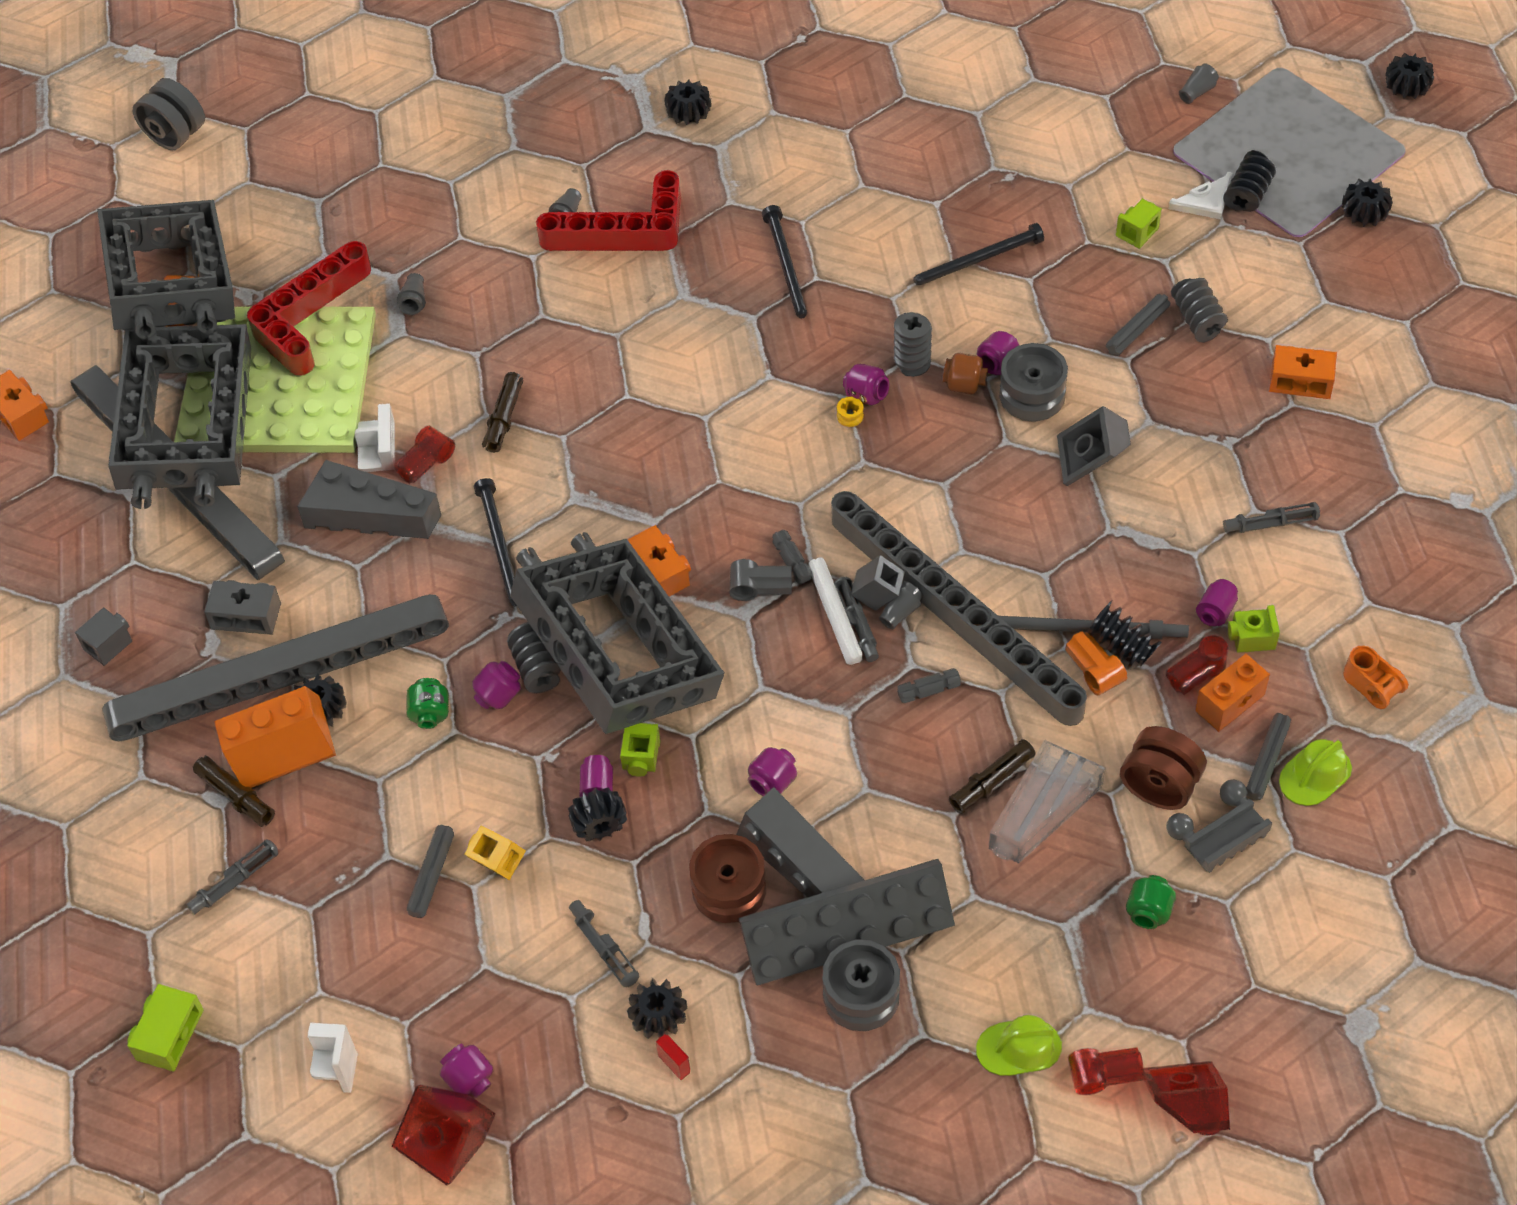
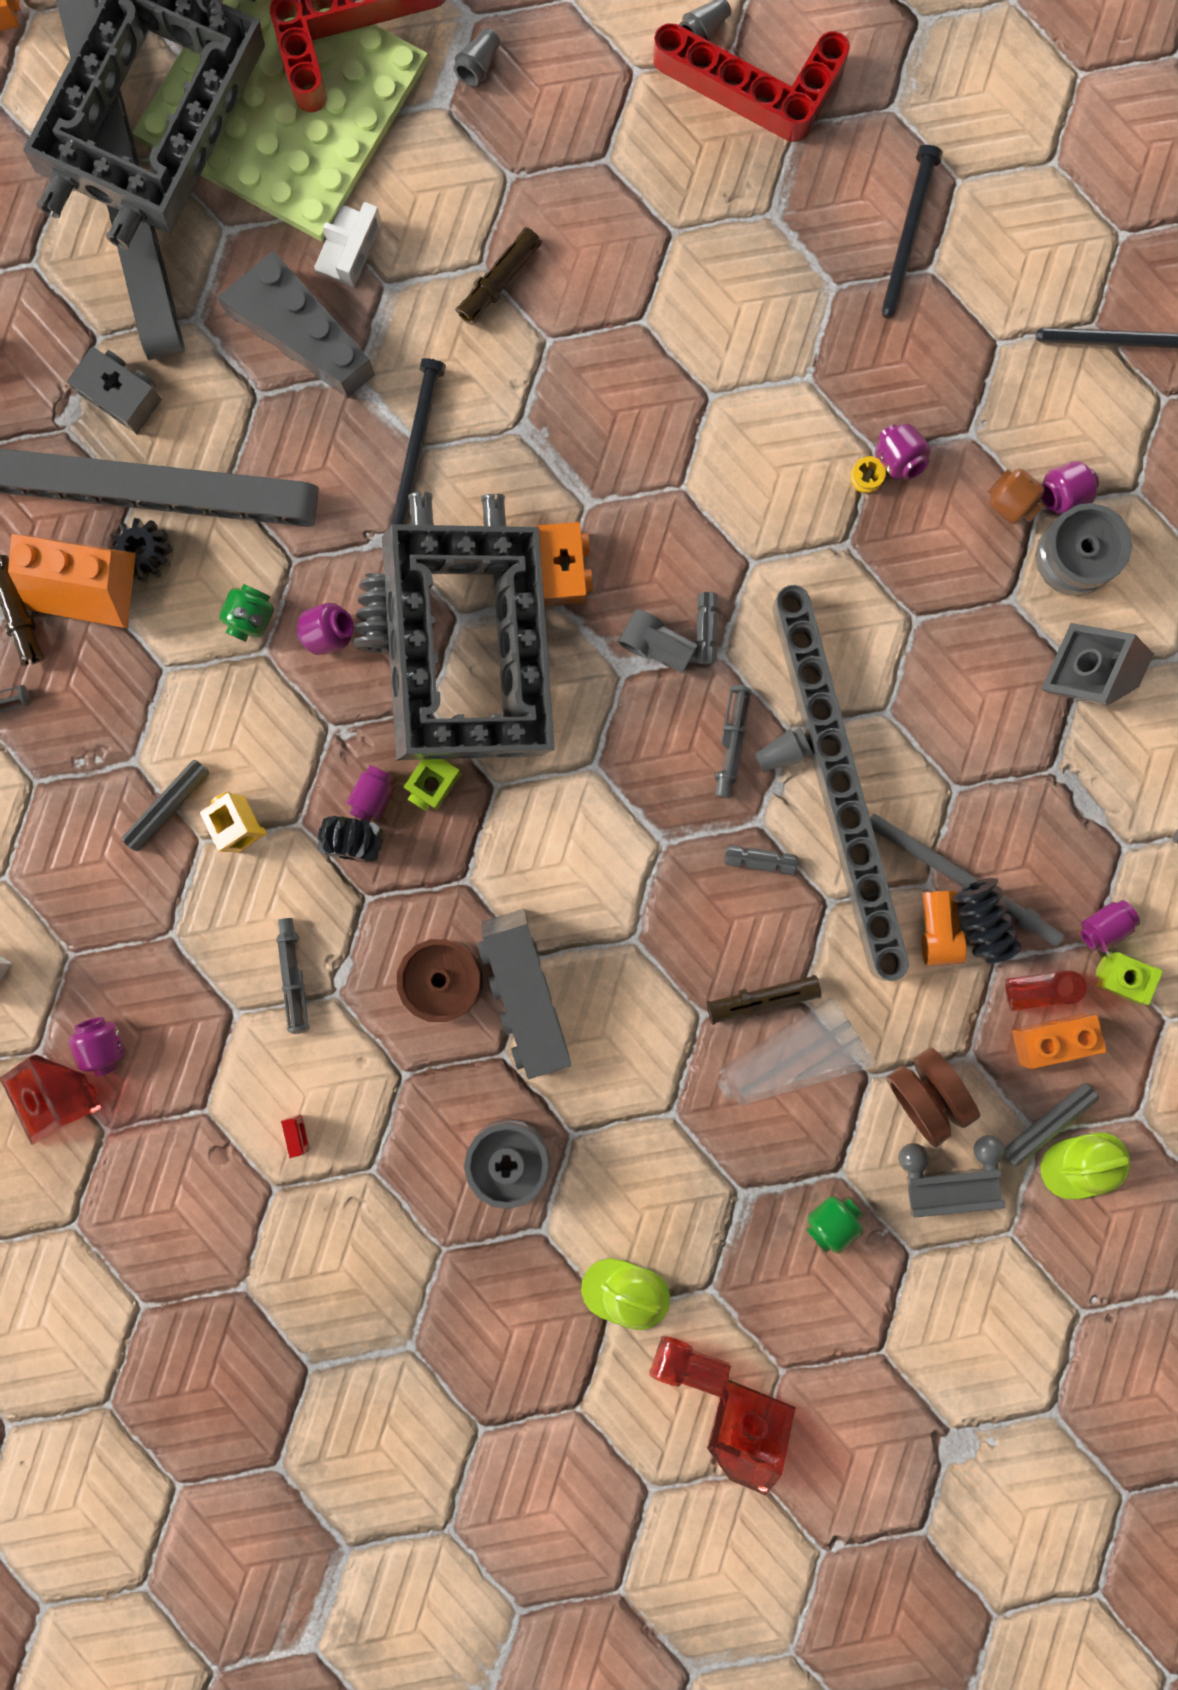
camera: 25 degrees right, 30 degrees up
clear red piece [394,425,455,484] -> none
black gear [627,978,688,1039] -> none
dark grey plate [739,859,955,986] -> none
magenta head [748,747,797,796] -> none
white axle [809,557,862,665] -> none
dark grey brick [851,555,905,611] -> none
dark grey piece [893,312,932,377] -> none

